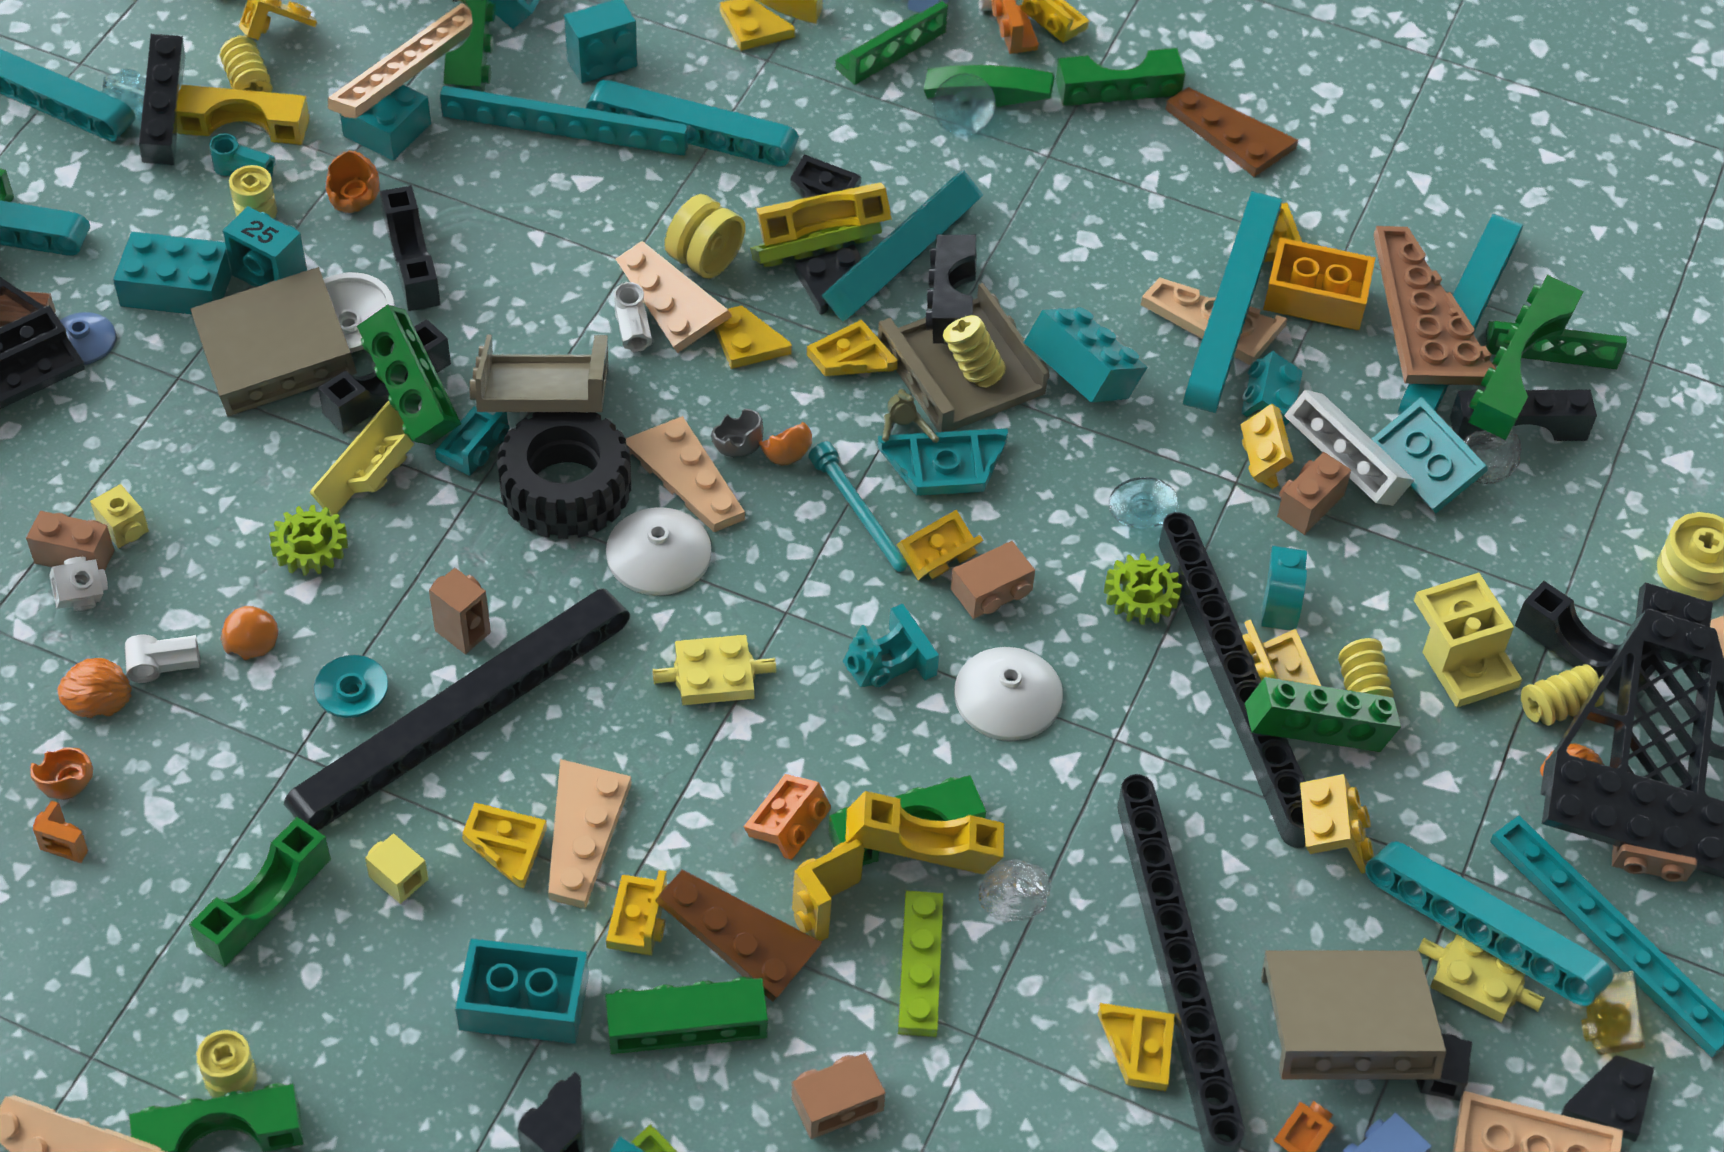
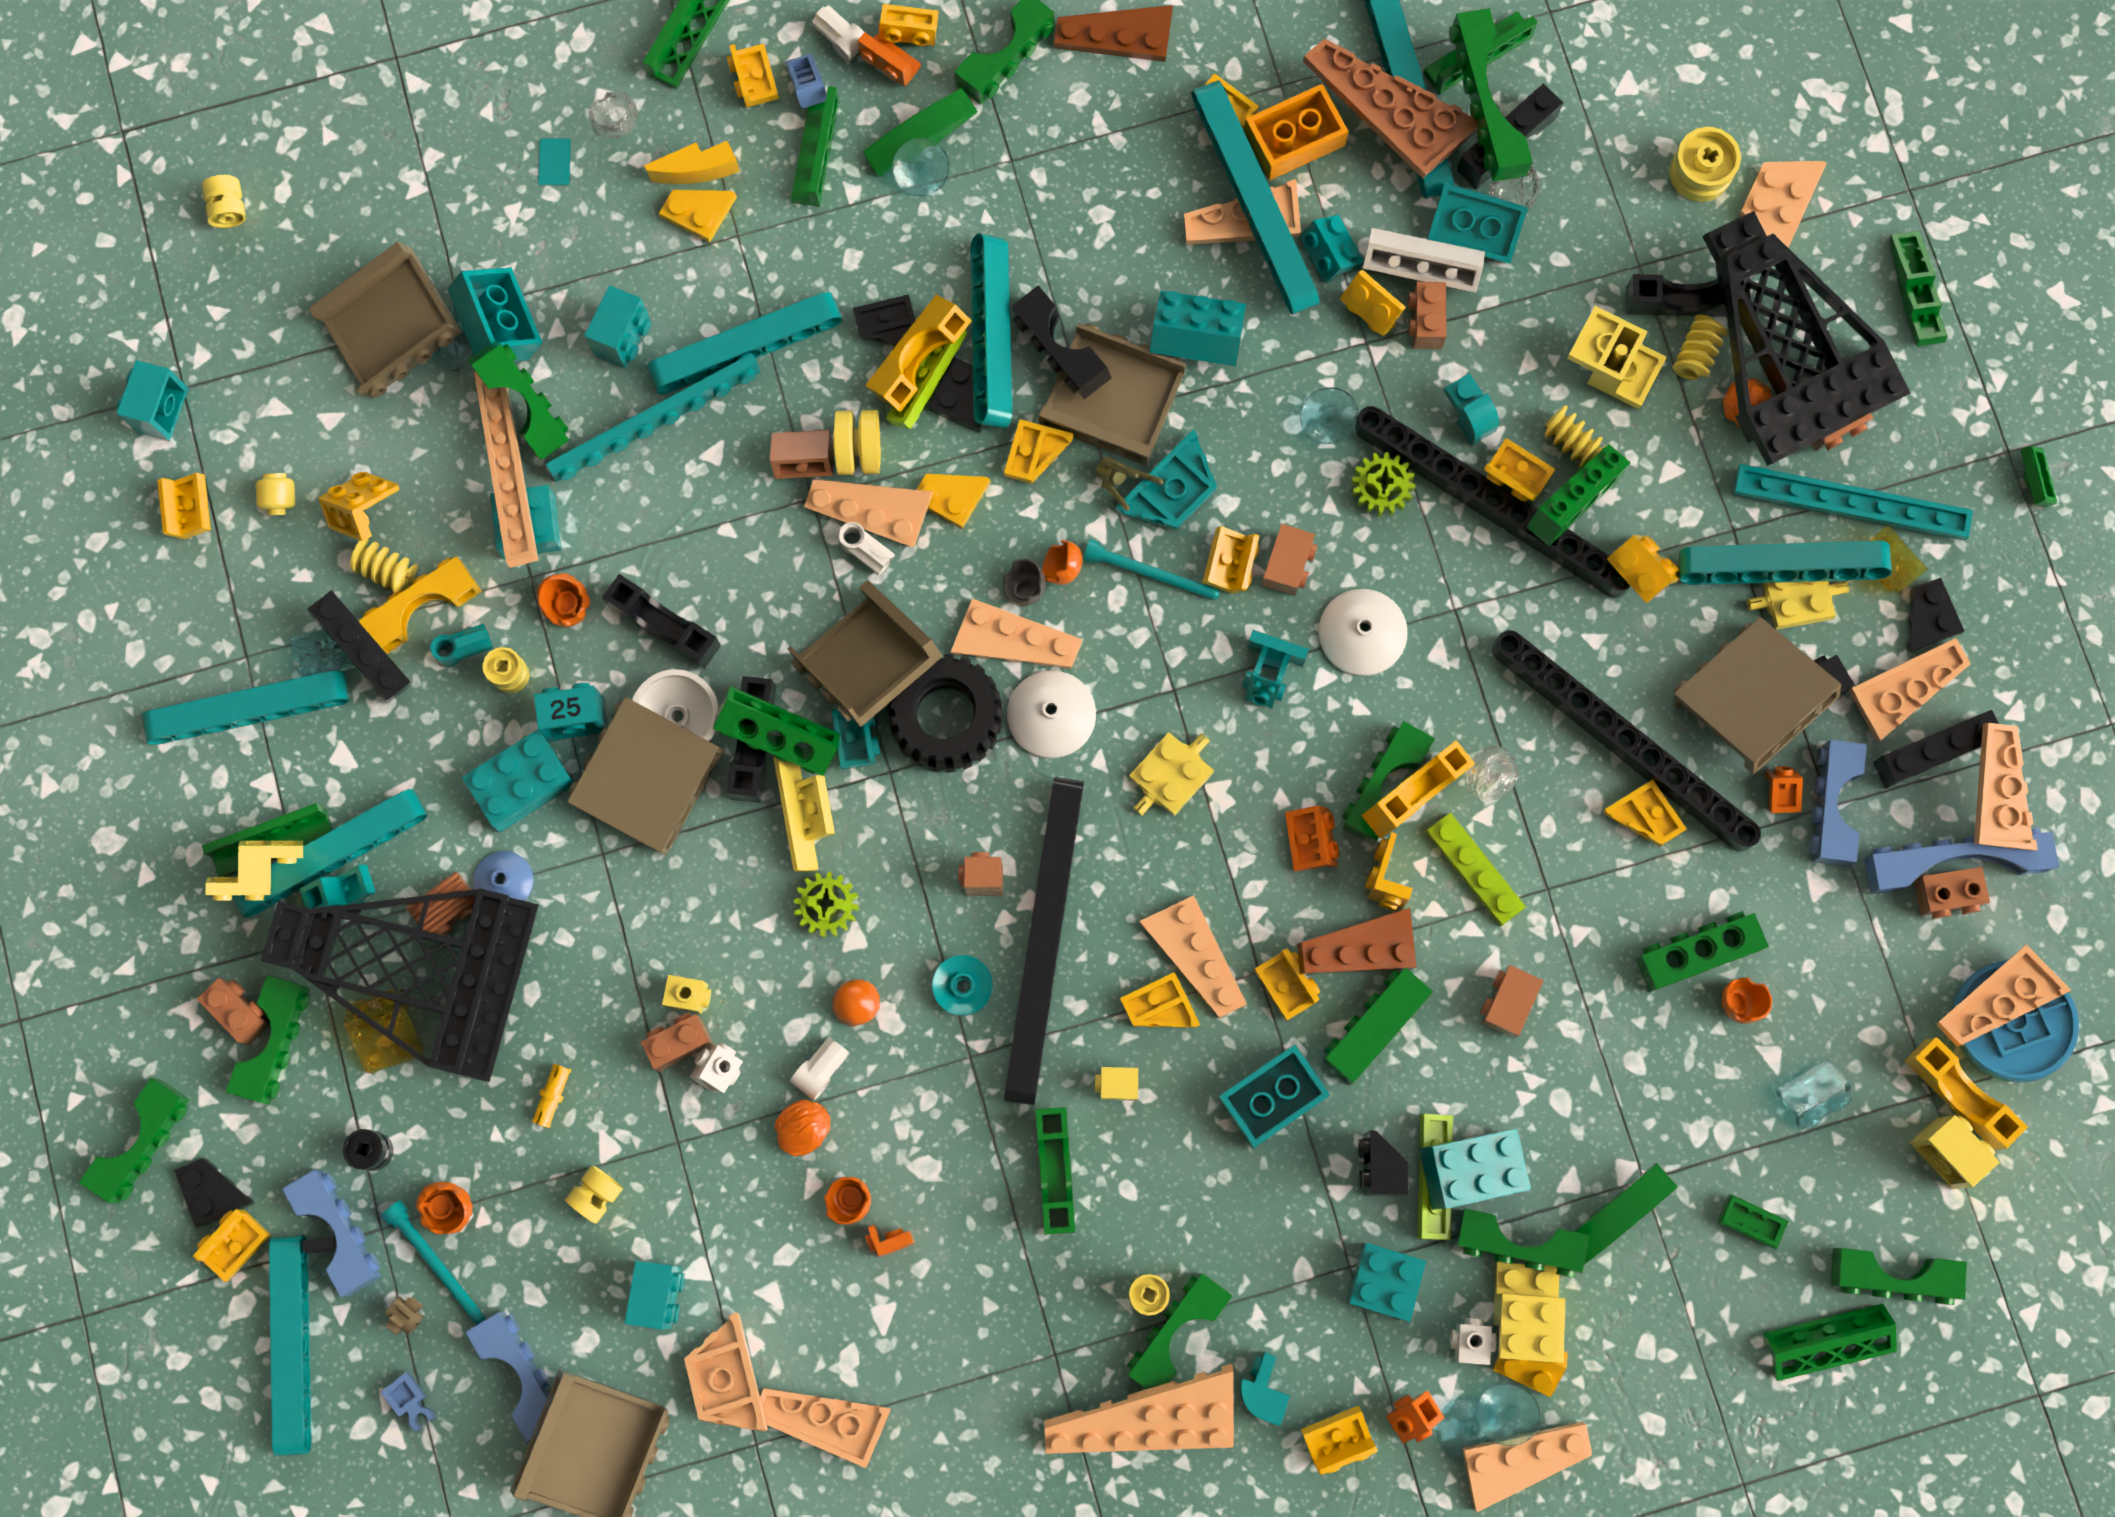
camera: 35 degrees left, 25 degrees up
light yellow piece [943,315,1006,387] -> none
none -> nougat brick [770,430,834,479]

